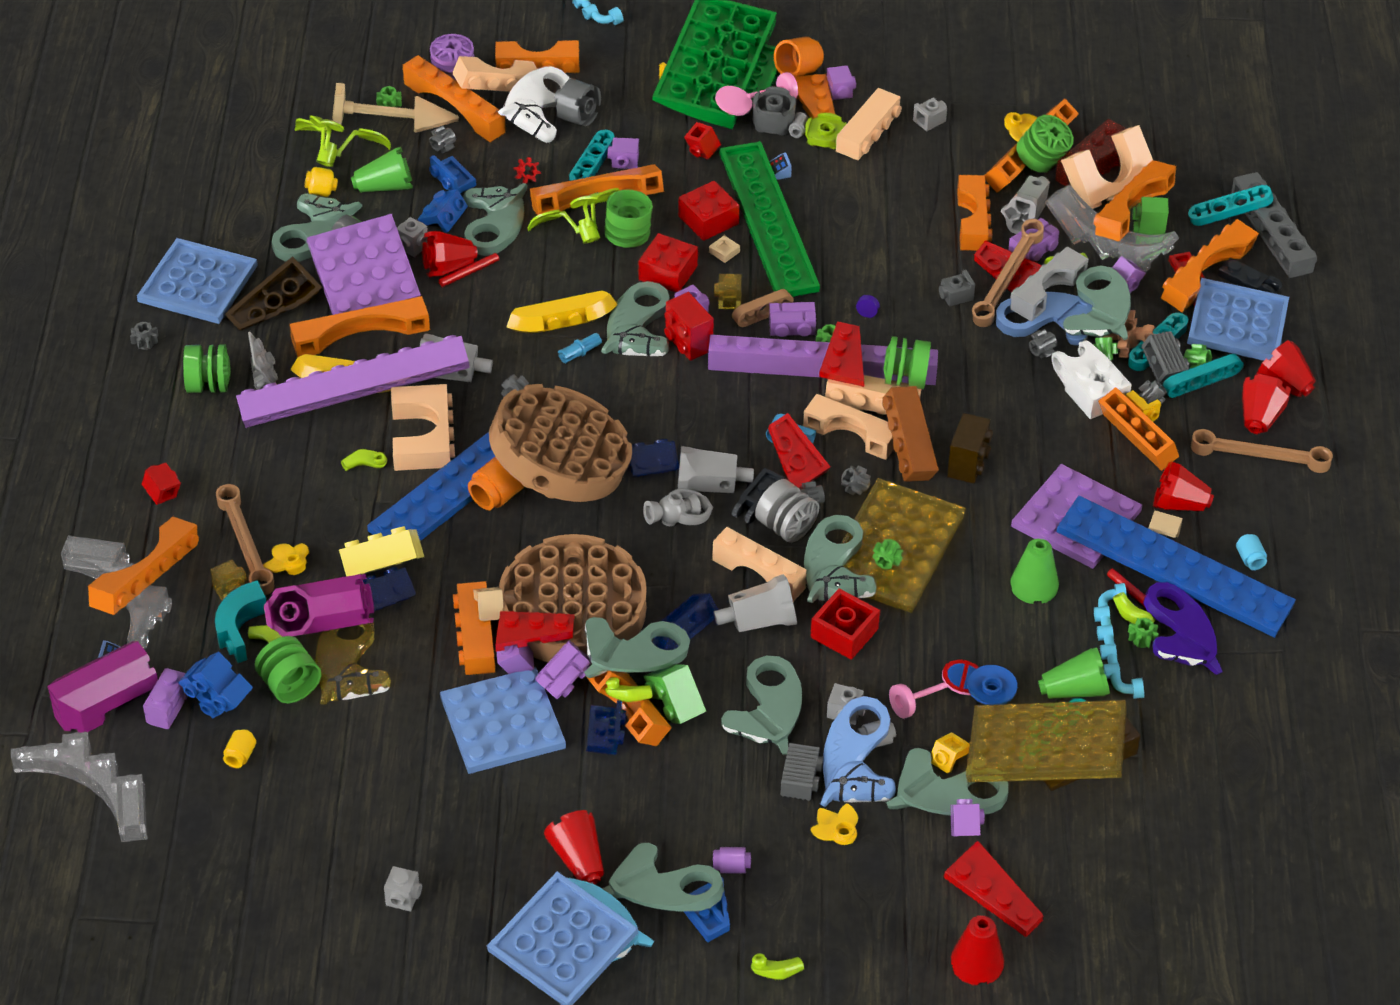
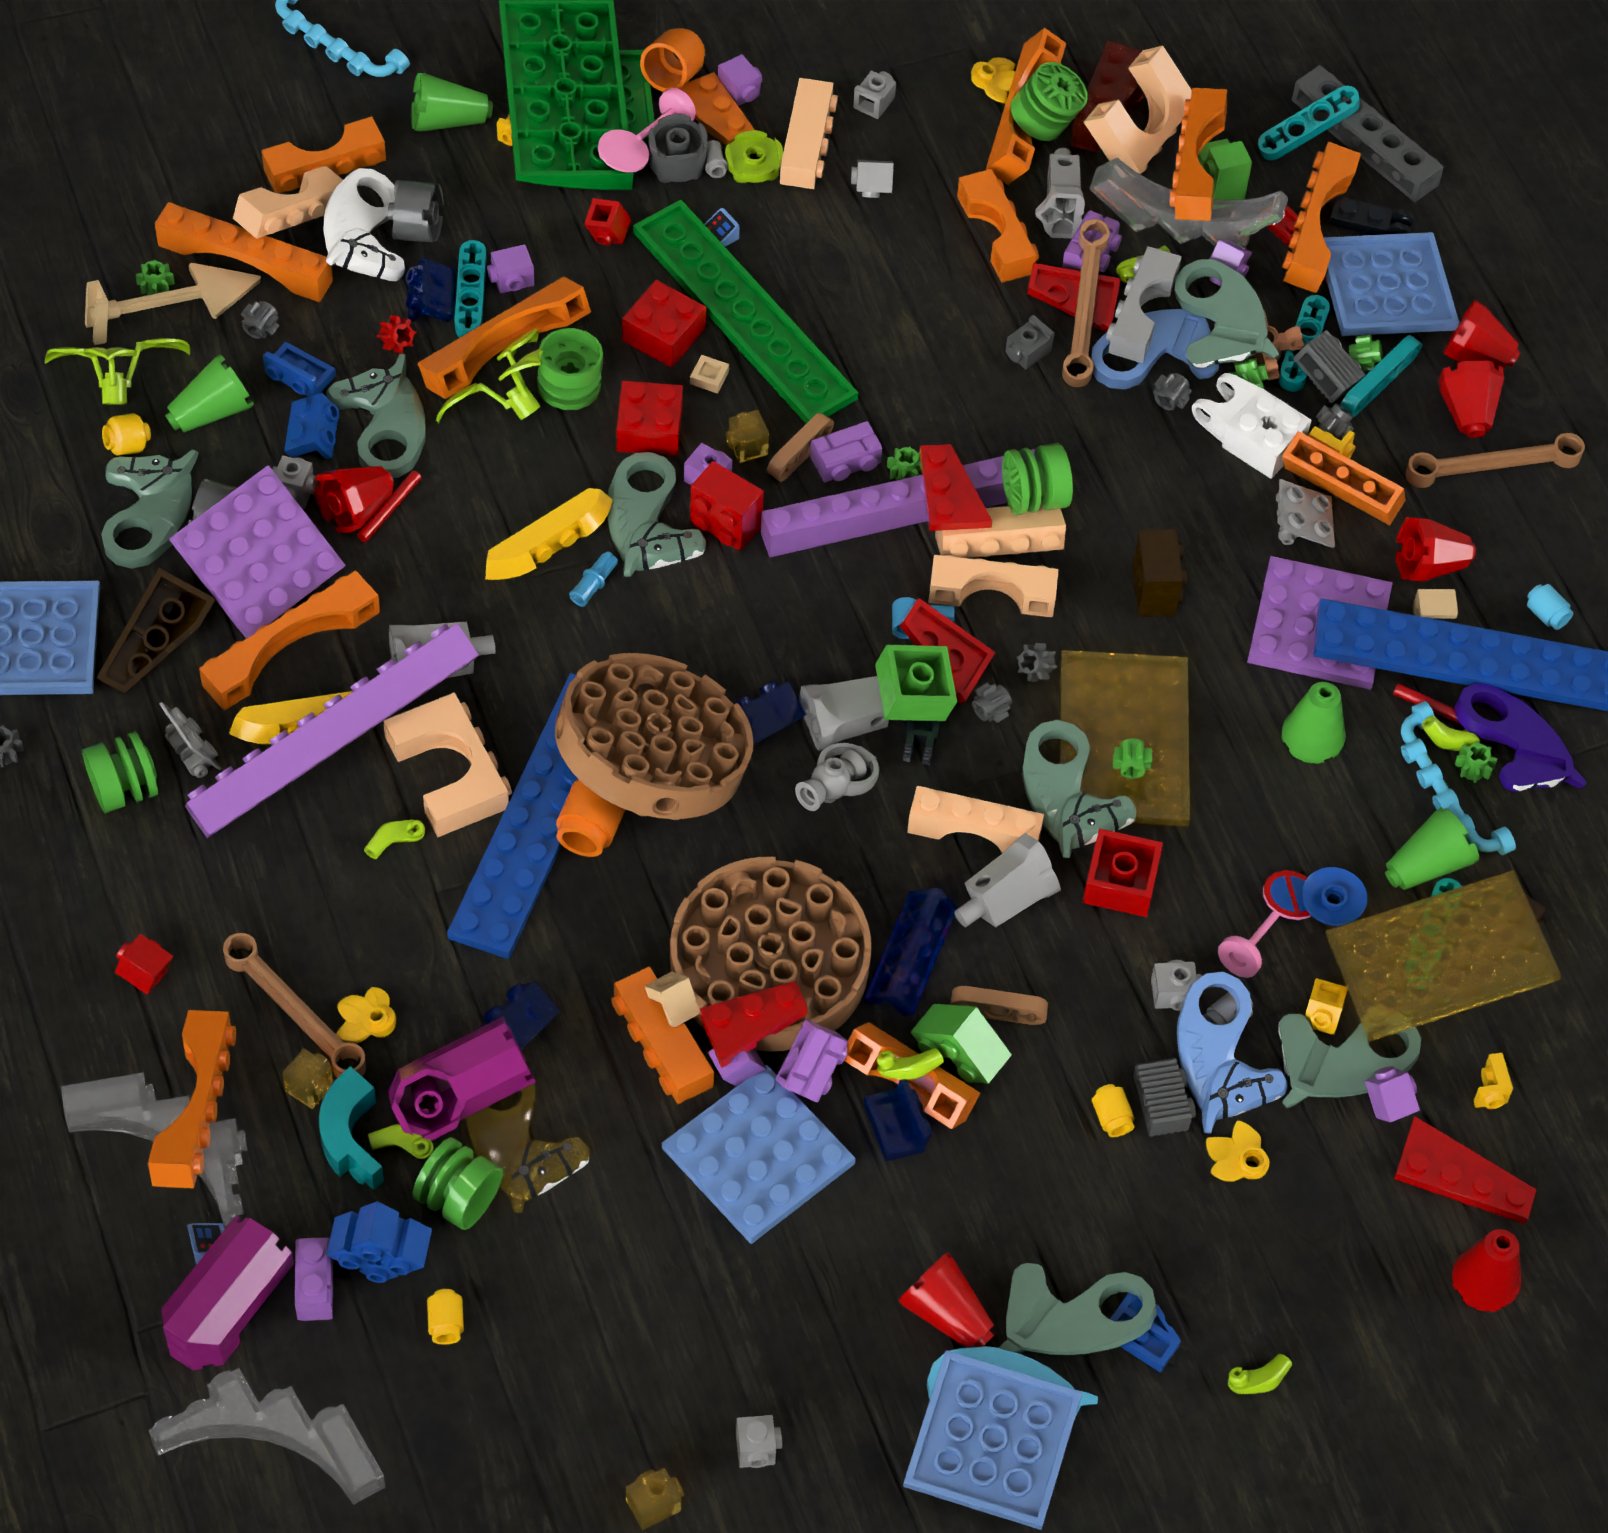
camera: 25 degrees left, 10 degrees up
light yellow wedge [339,526,424,576] -> none
medium lavender wheel [430,34,474,81] -> none
dark grey gear [501,374,529,397] -> none
sand green animal [584,617,690,678] -> none
medium lavender brick [713,847,751,873] -> none
sand green animal [721,655,802,755] -> none
light grey wheel [755,479,819,543] -> none
dark purple tile [856,295,880,318] -> none
dark orange brick [882,386,939,482] -> none
none -> clear blue bracket [406,258,454,322]
none -> bright green cone [411,73,493,132]
none -> clear yellow brick [626,1468,684,1530]
none -> light grey brick [851,160,894,198]
none -> bright green brick [875,645,957,721]
none -> medium nougat beam [950,986,1048,1025]
none -> yellow brick [1092,1084,1135,1137]
none -> light grey hinge [1276,479,1335,548]
none -> yellow bracket [1474,1053,1513,1109]

